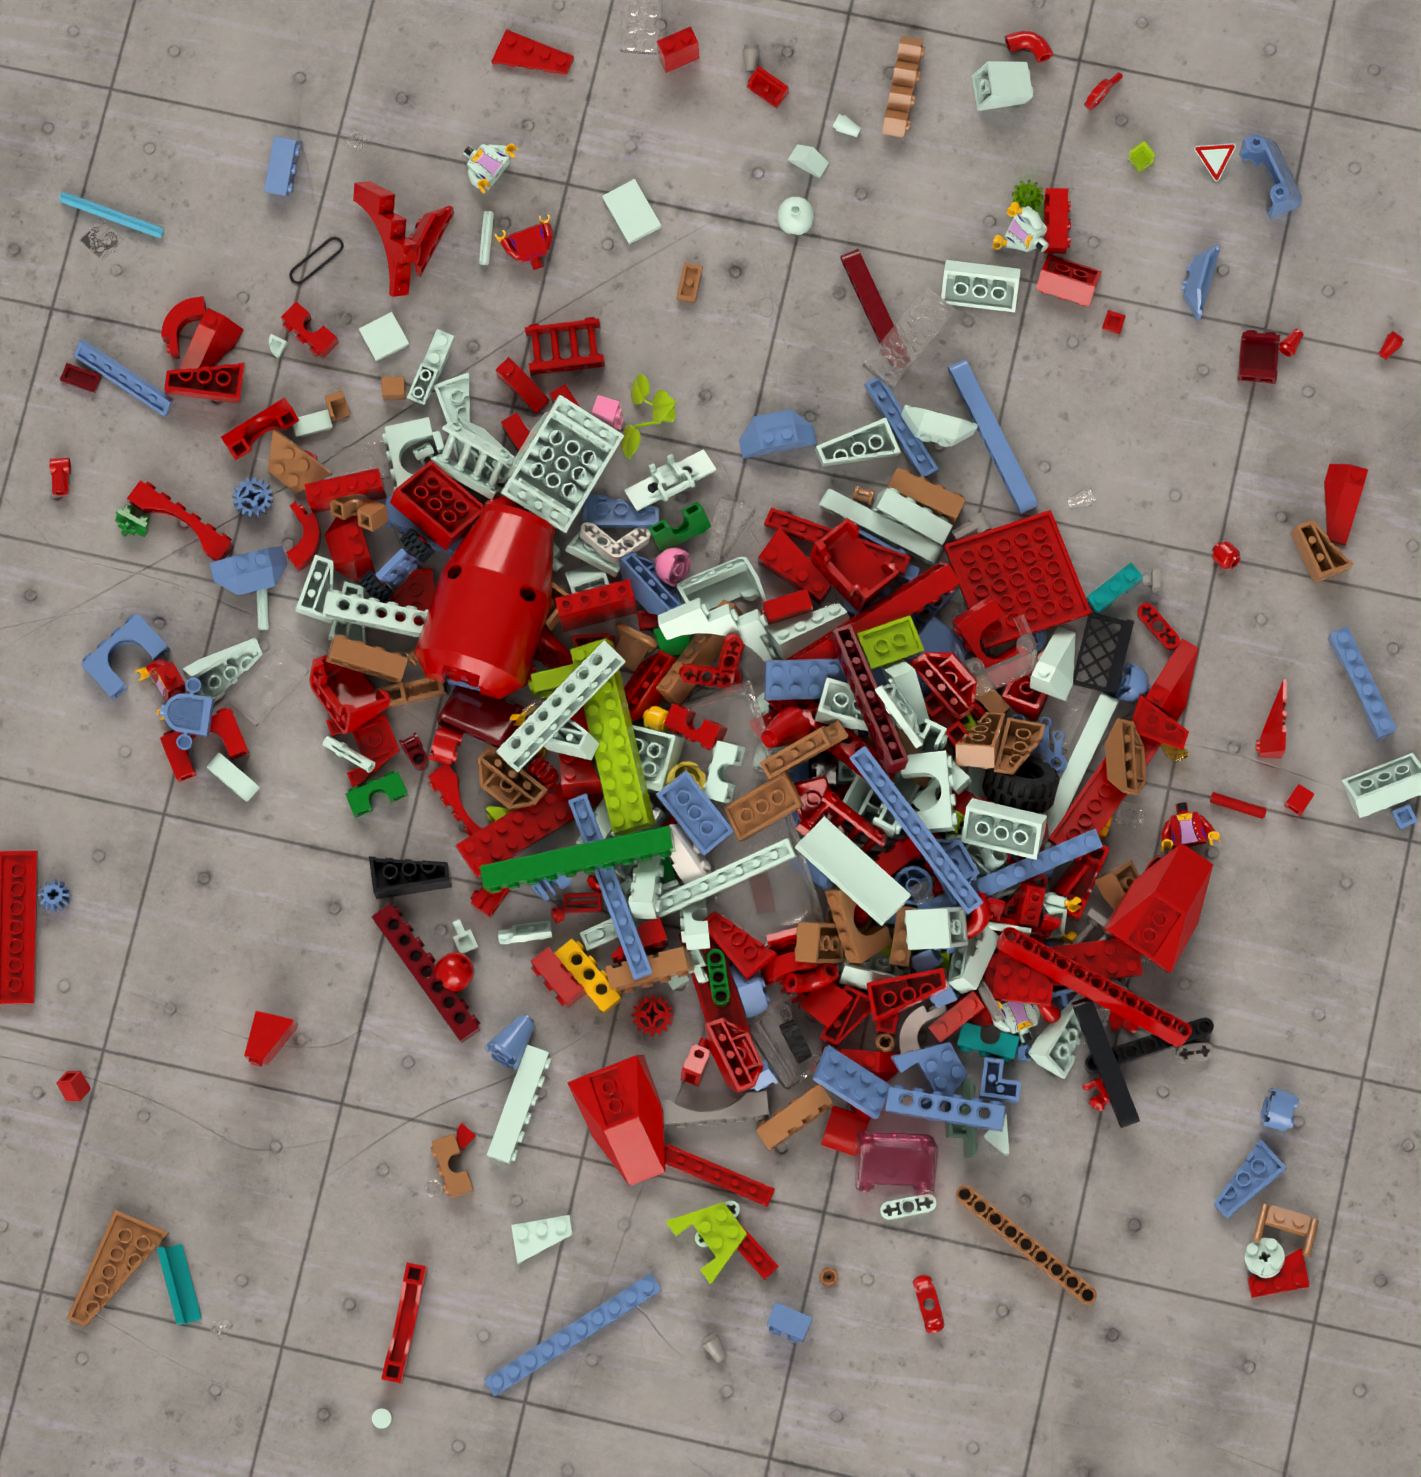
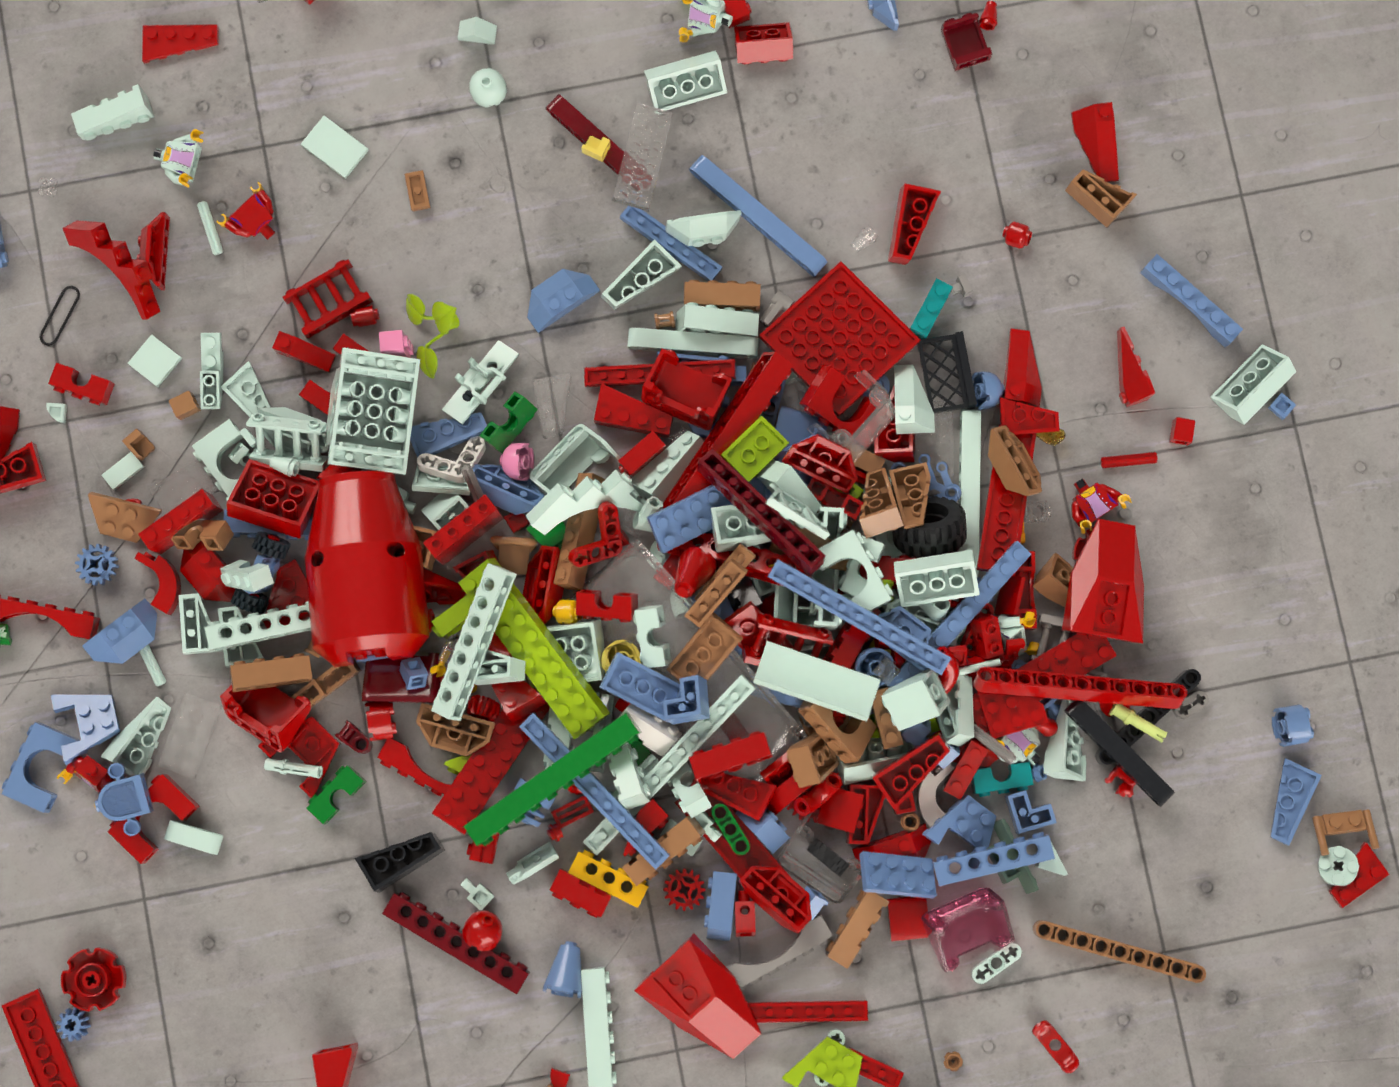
camera: 30 degrees left, 5 degrees up
red arch [221,397,300,461] -> none
light aqua bush [621,875,634,899] -> none
red tile [1102,310,1126,334] -> none
red beam [1137,603,1180,650] -> none
none -> wing [51,694,121,765]
none -> red piece [61,947,126,1012]
none -> light aqua wedge [71,84,154,140]
none -> light aqua arch [220,560,274,592]
none -> light aqua cone [269,456,300,477]
none -> red brick [350,305,380,327]
none -> medium blue brick [399,657,428,690]
none -> light grey axle [461,465,484,502]
none -> light yellow panel [581,136,611,162]
none -> light aqua piece [632,496,663,532]
none -> medium blue brick [663,675,710,725]
none -> red wedge [689,731,773,785]
none -> medium blue wedge [704,871,737,941]
none -> red wedge [888,183,941,265]
none -> yellowish green pin [1109,704,1168,743]

